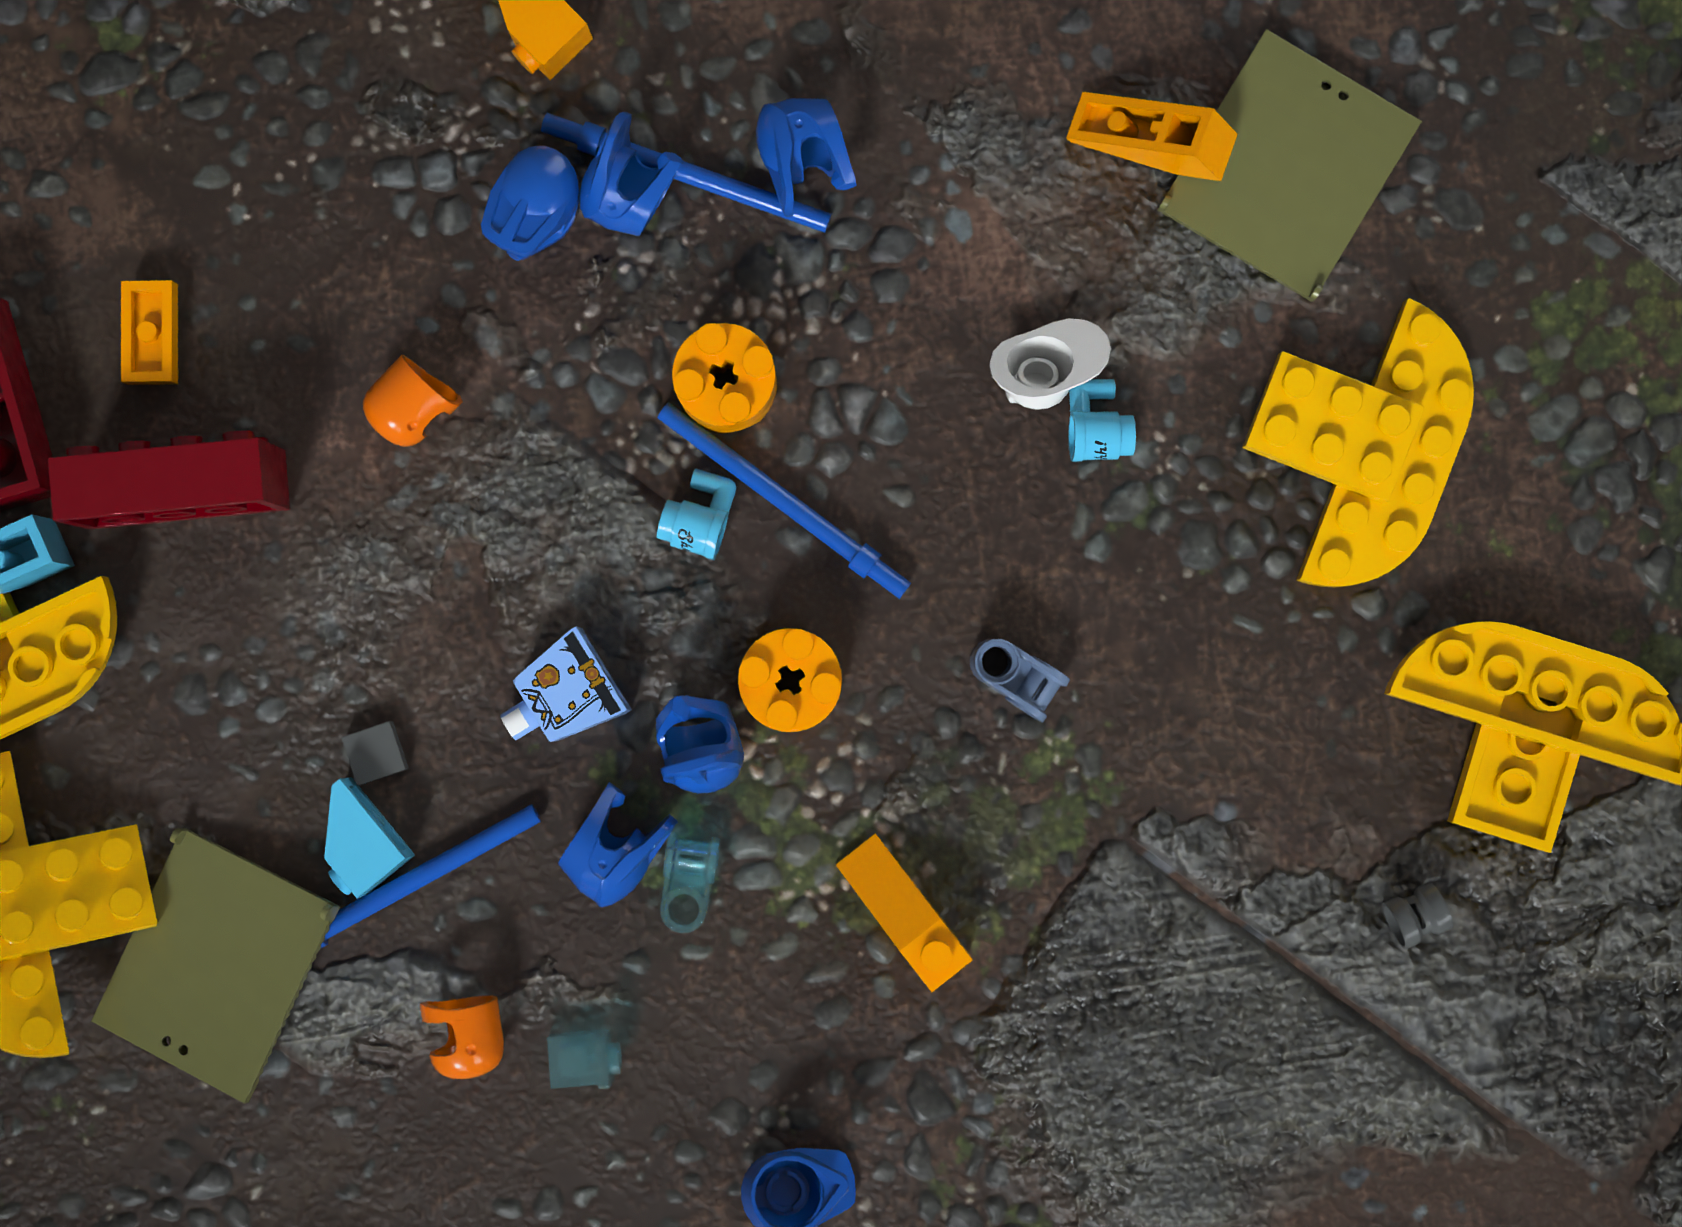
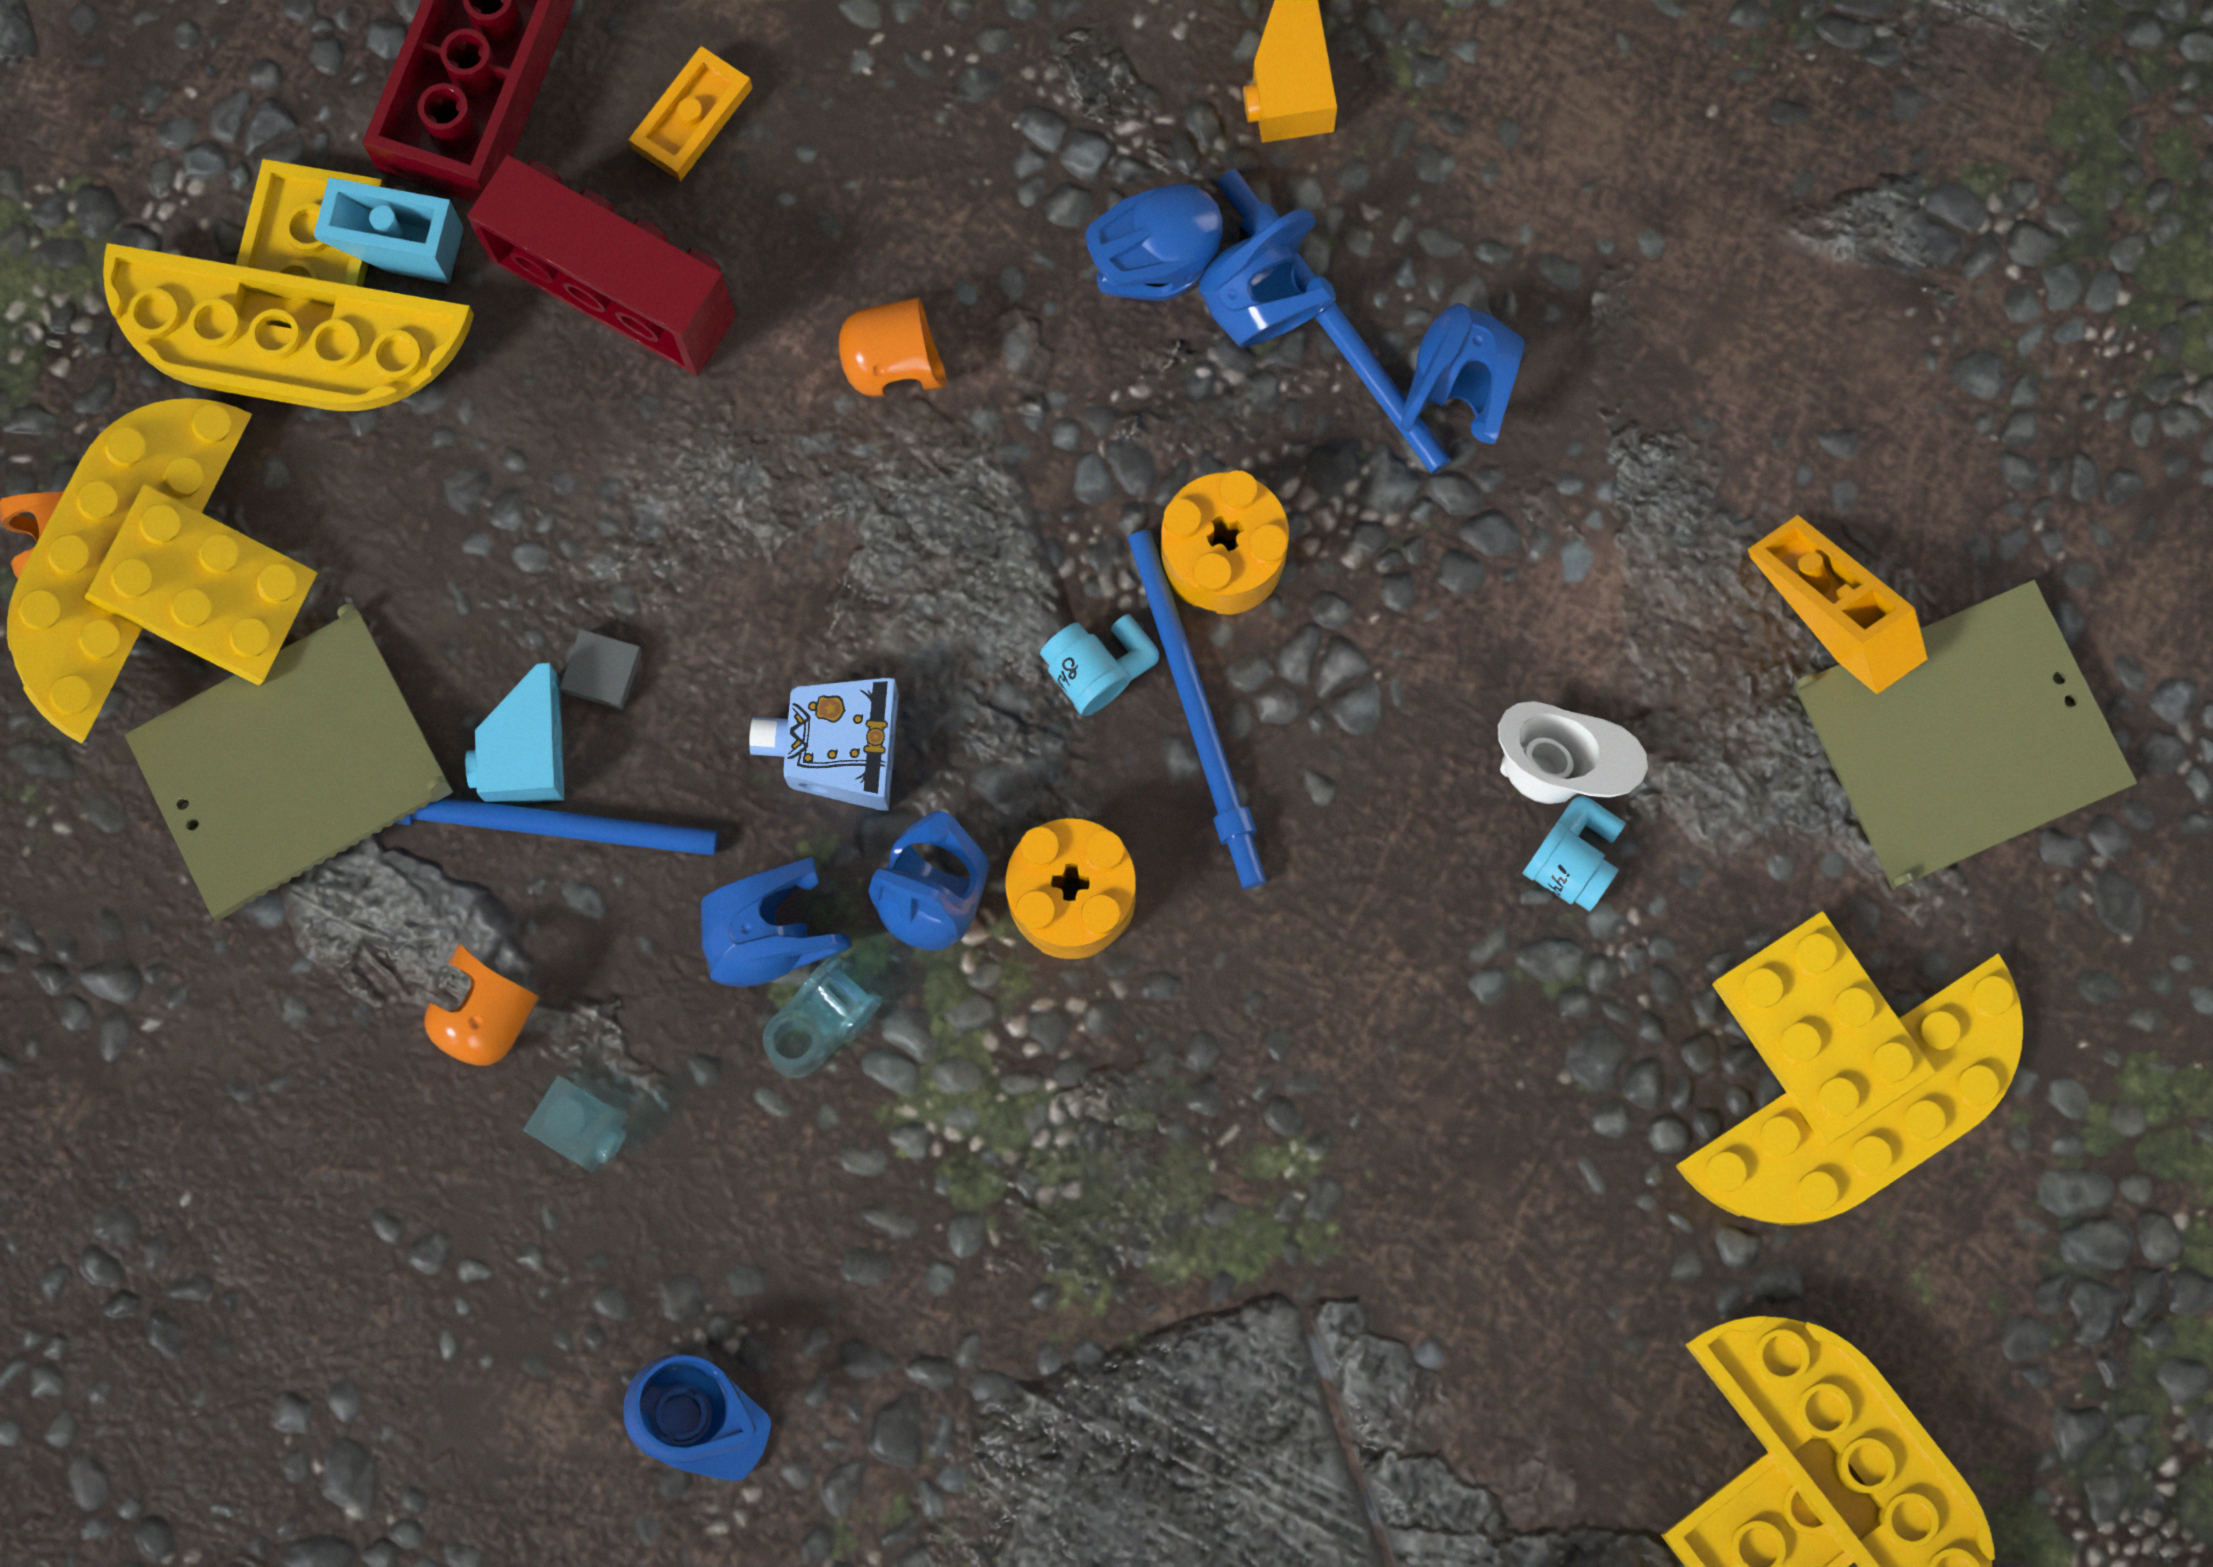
camera: 40 degrees right, 10 degrees down
light orange slope [835,833,973,992] -> none
sand blue piece [970,639,1070,723] -> none

